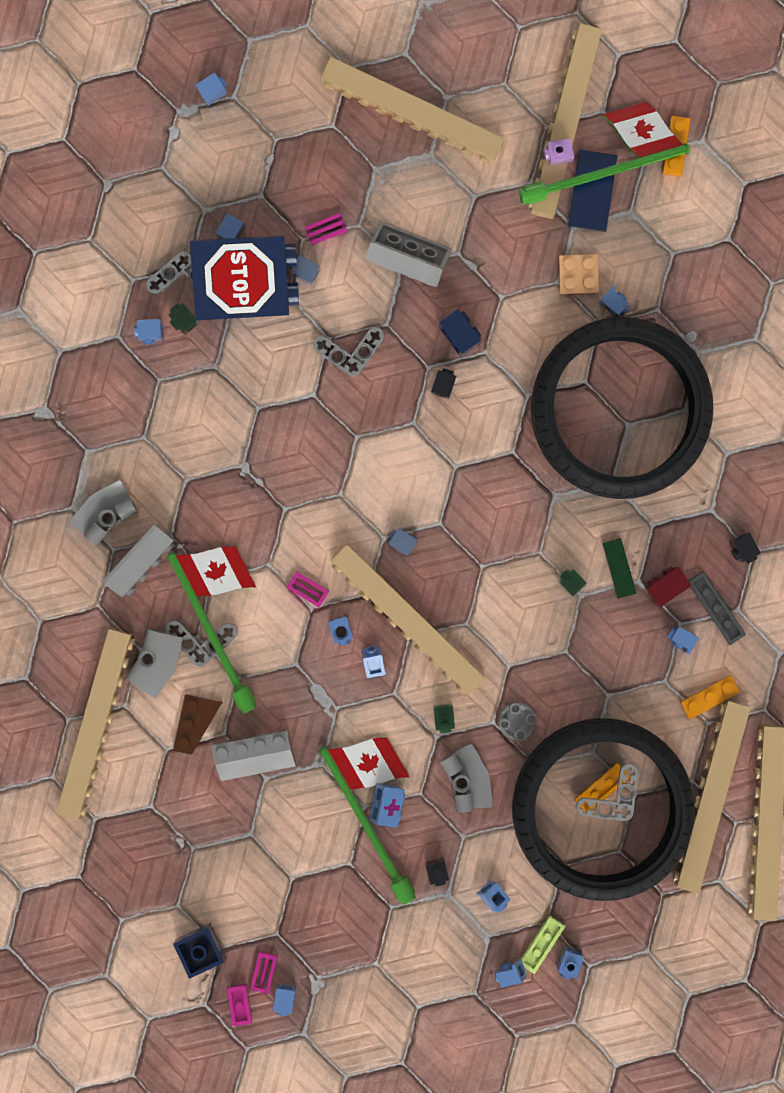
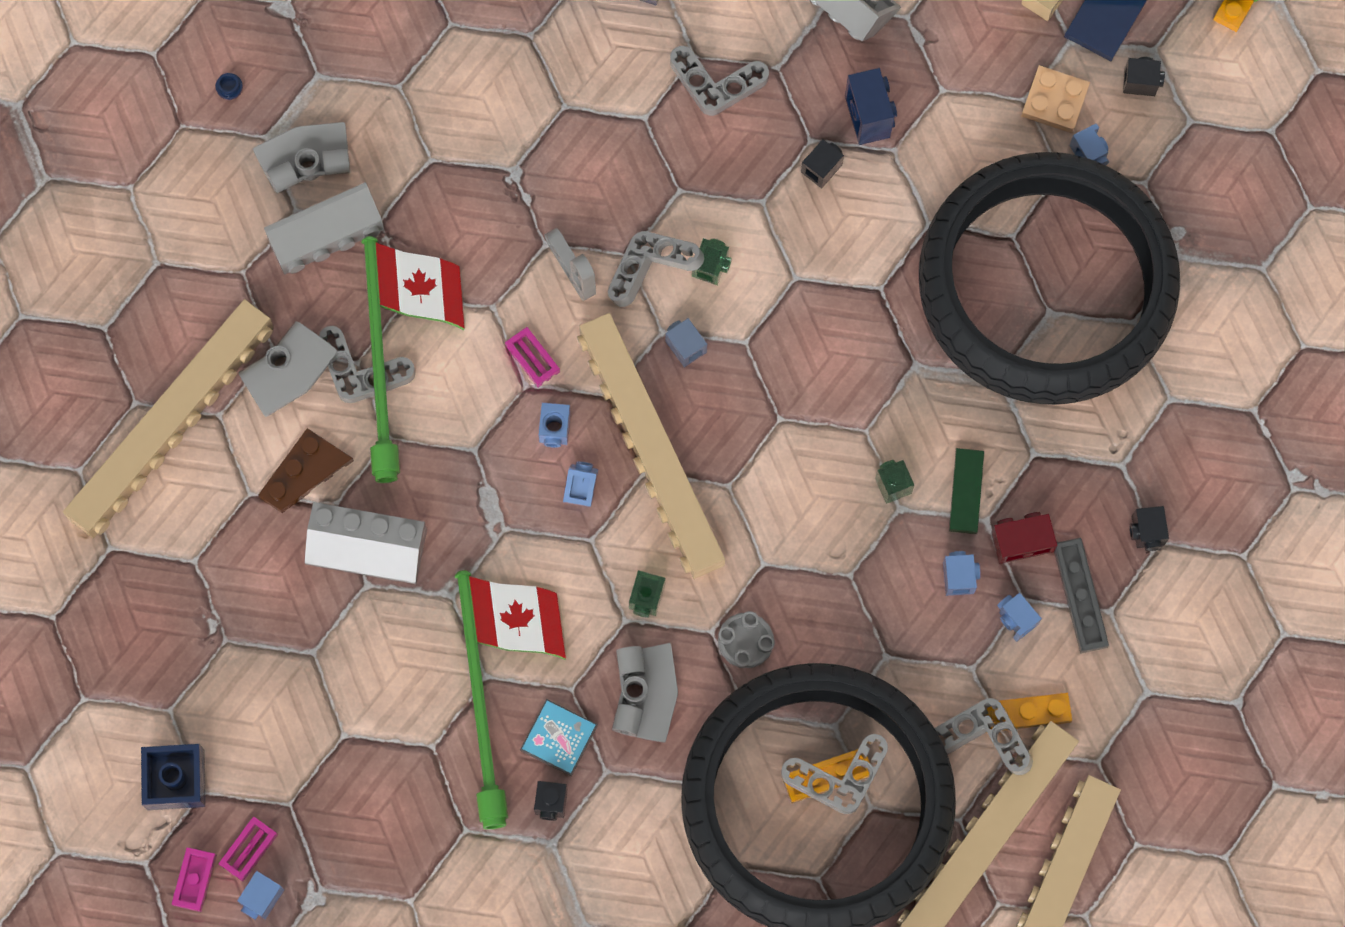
camera: 20 degrees right, 15 degrees down
medium blue brick [369,783,405,827] -> none
medium blue brick [476,881,511,913] -> none
none -> dark blue plate [215,73,243,100]
none -> medium azure tile [520,699,598,777]
none -> light grey beam [544,228,596,301]
none -> light grey beam [608,231,704,307]
none -> clear green brick [692,238,732,286]
none -> light grey beam [935,698,1033,775]
none -> medium blue brick [943,551,980,596]
none -> black brick [1123,57,1165,97]

